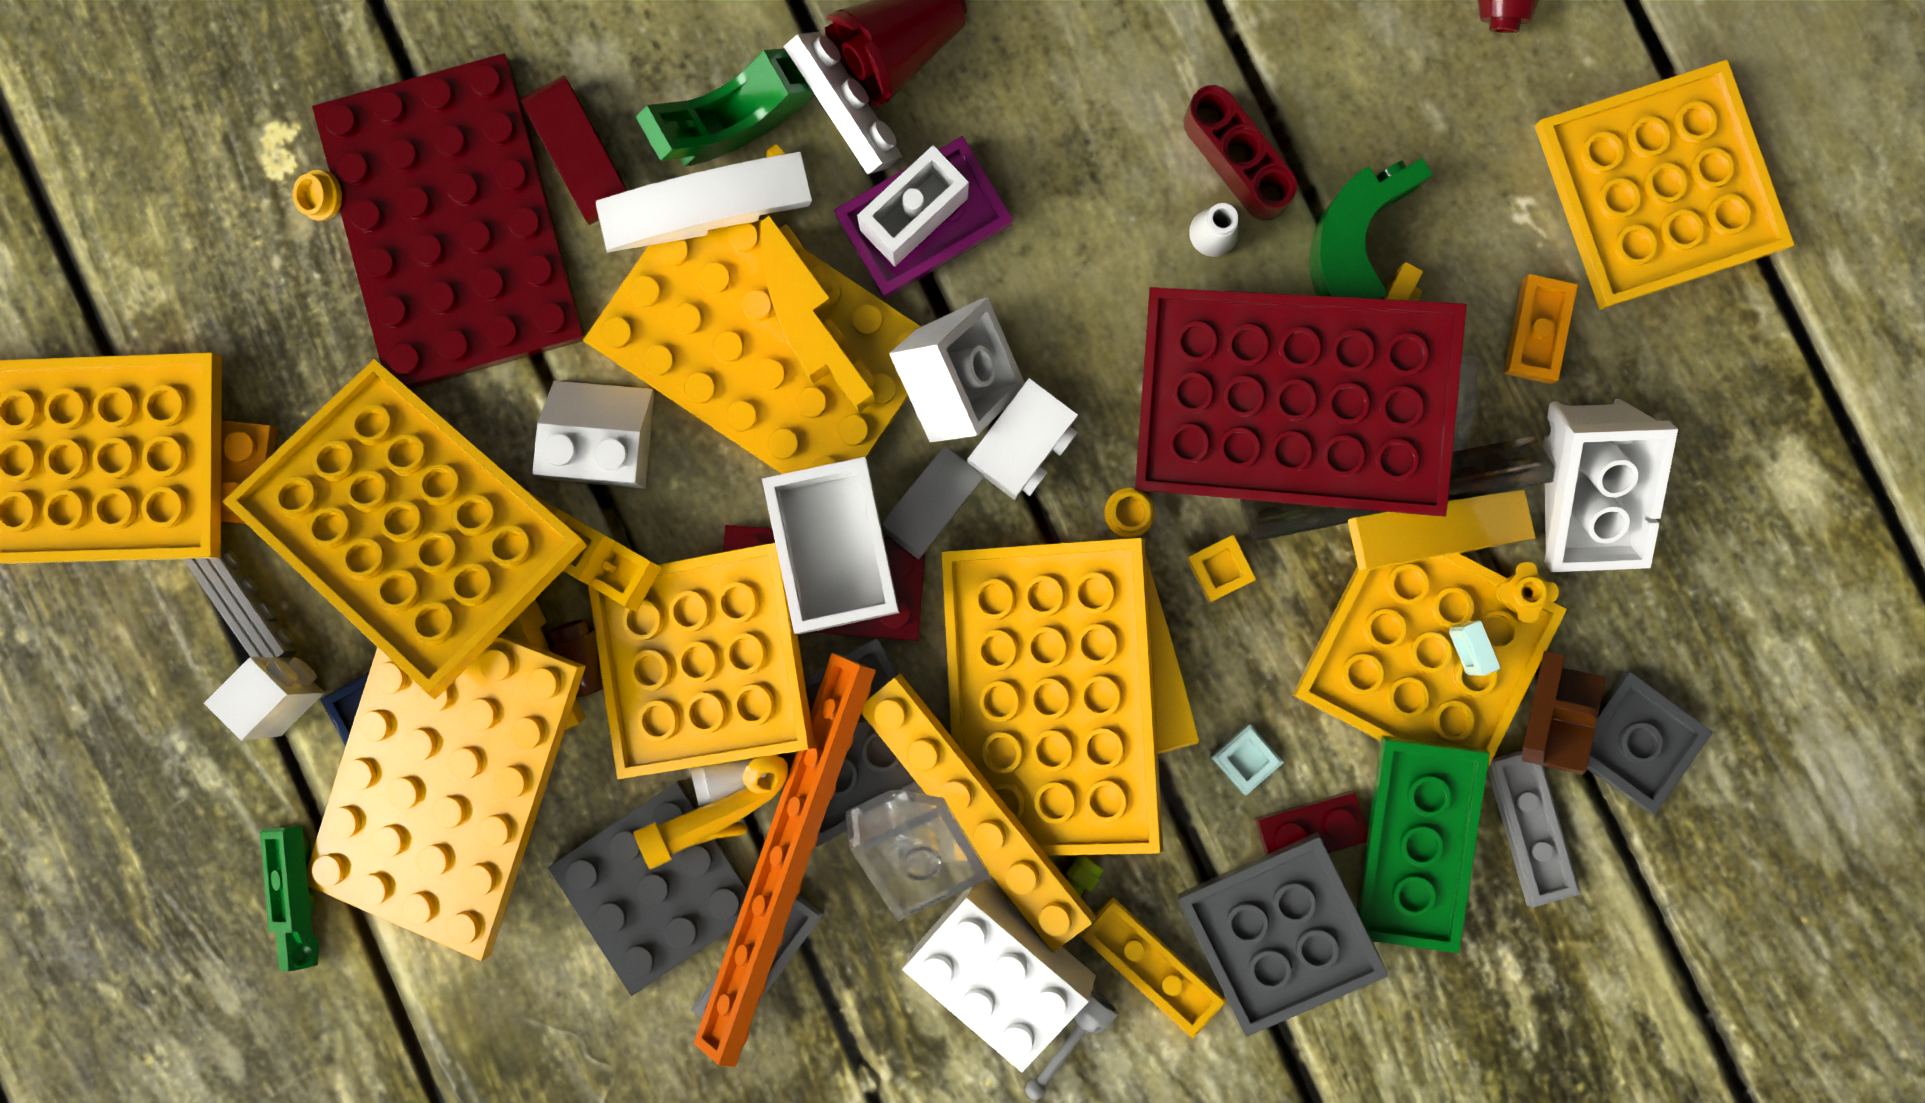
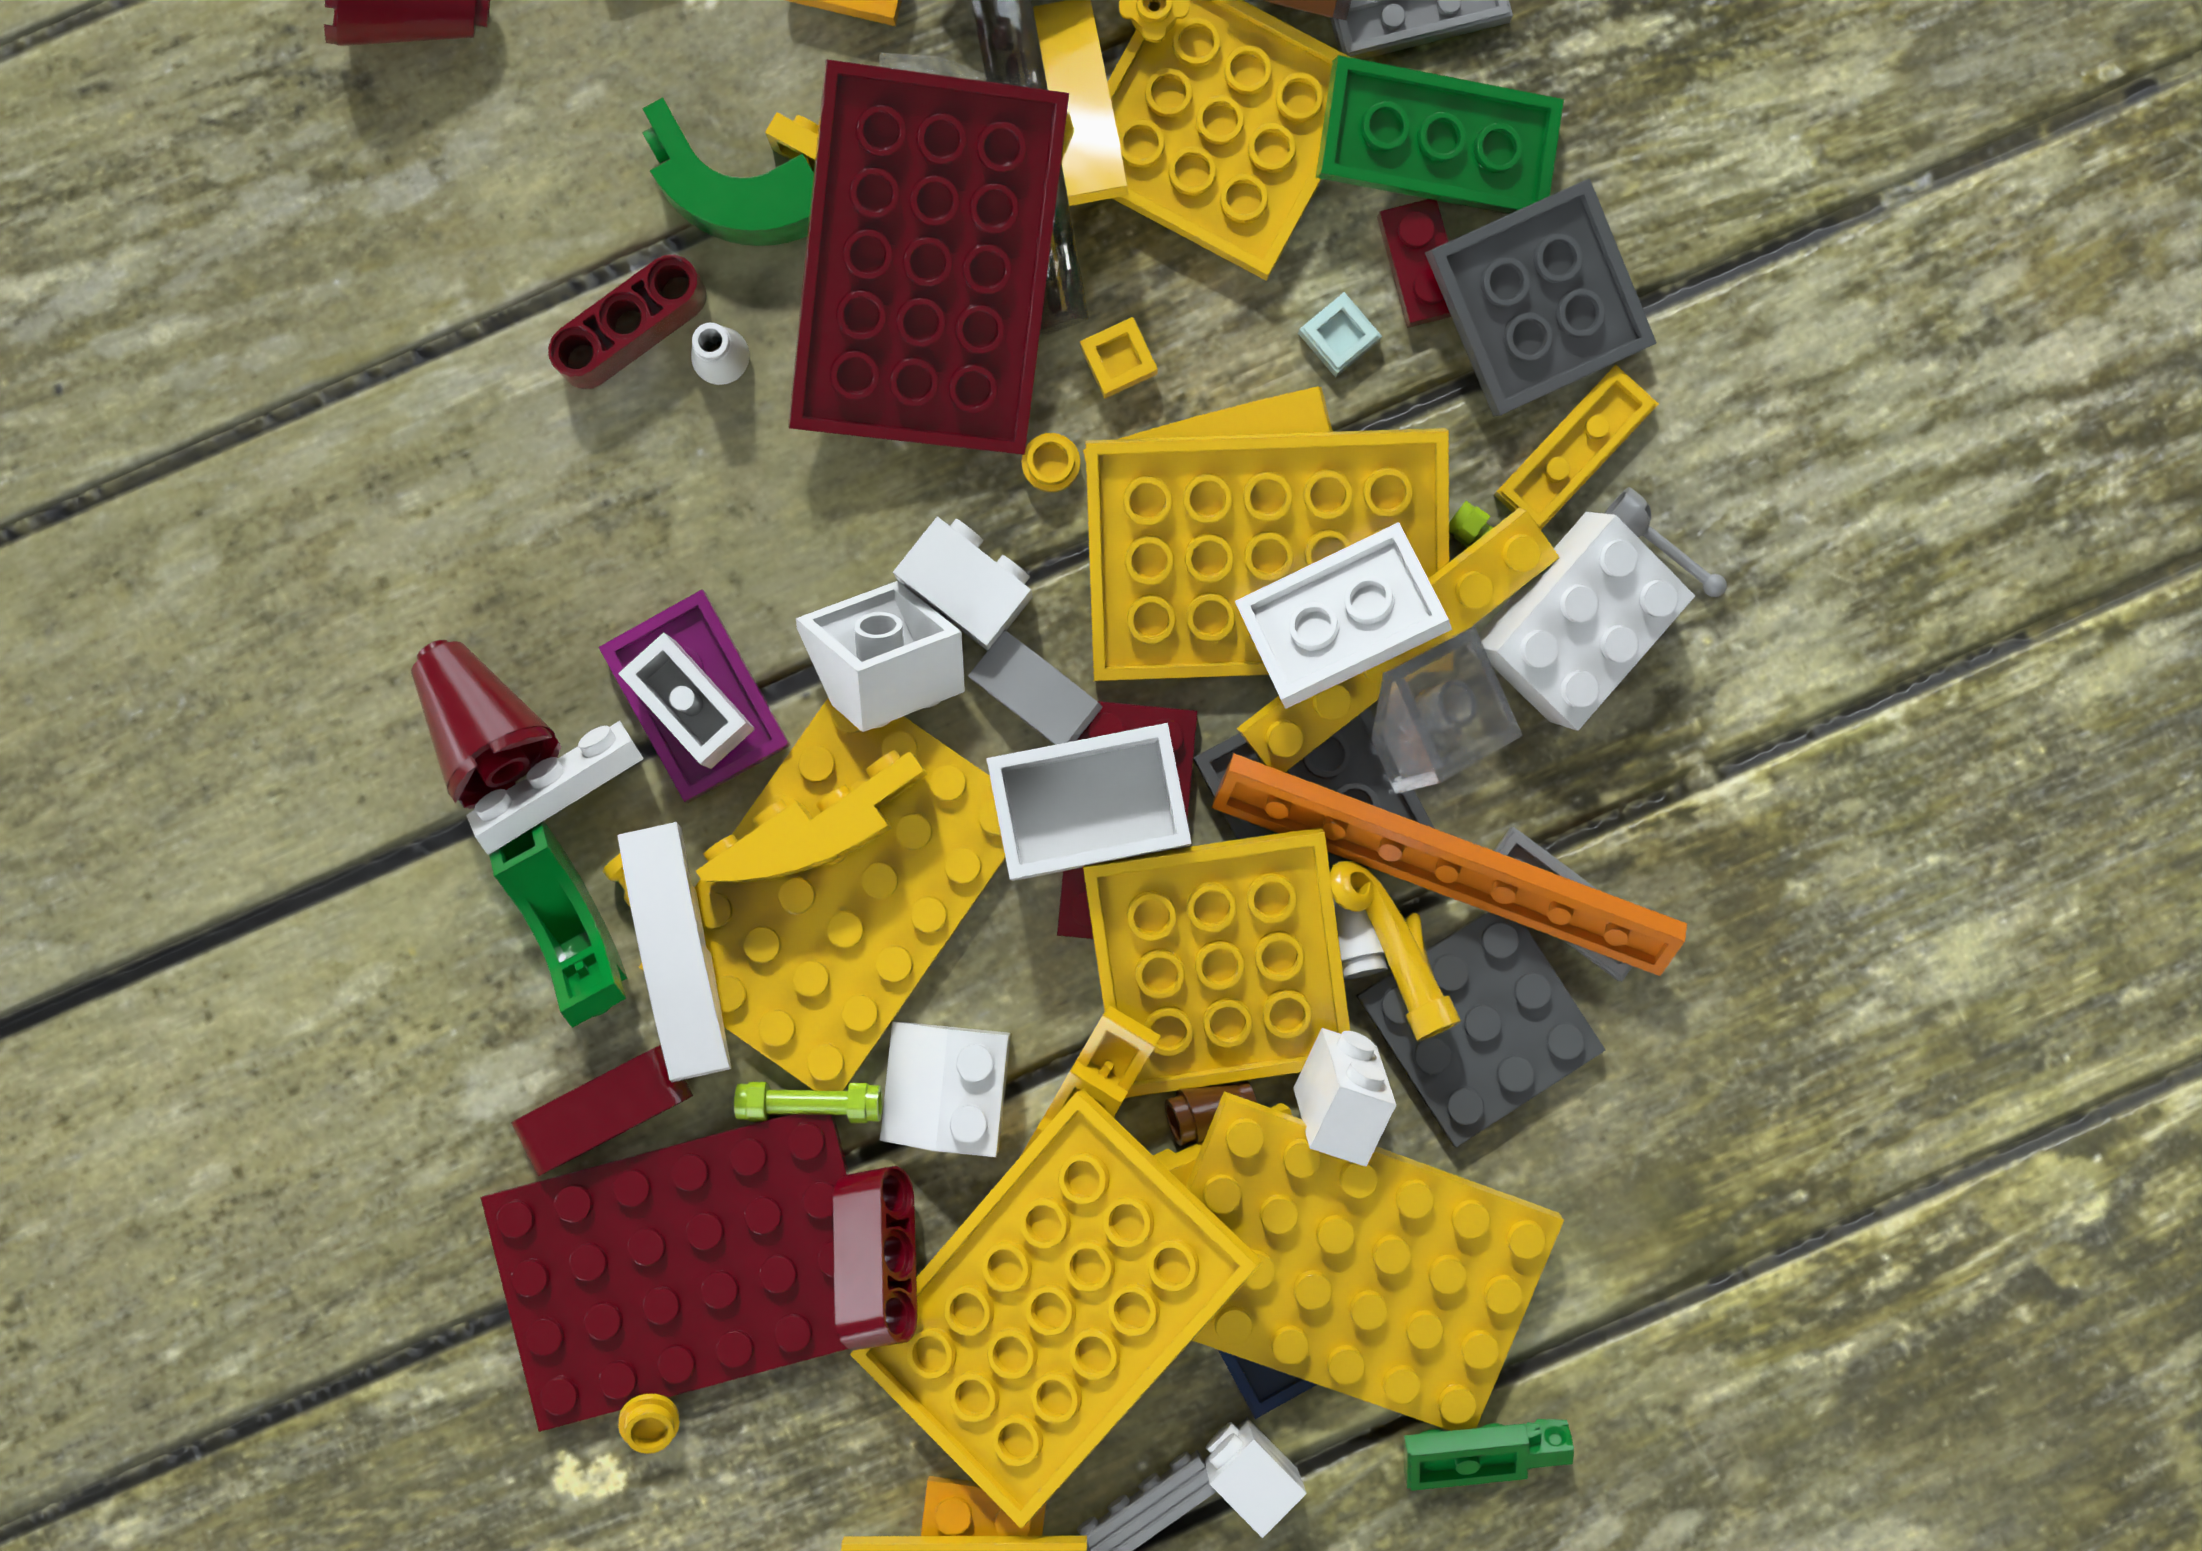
camera: 80 degrees left, 0 degrees up
light aqua tile [1449,620,1501,676] -> none
none -> lime bar [734,1082,883,1123]
none -> dark red beam [833,1166,917,1350]
none -> white plate [1235,522,1452,709]
none -> white brick [1293,1028,1396,1166]

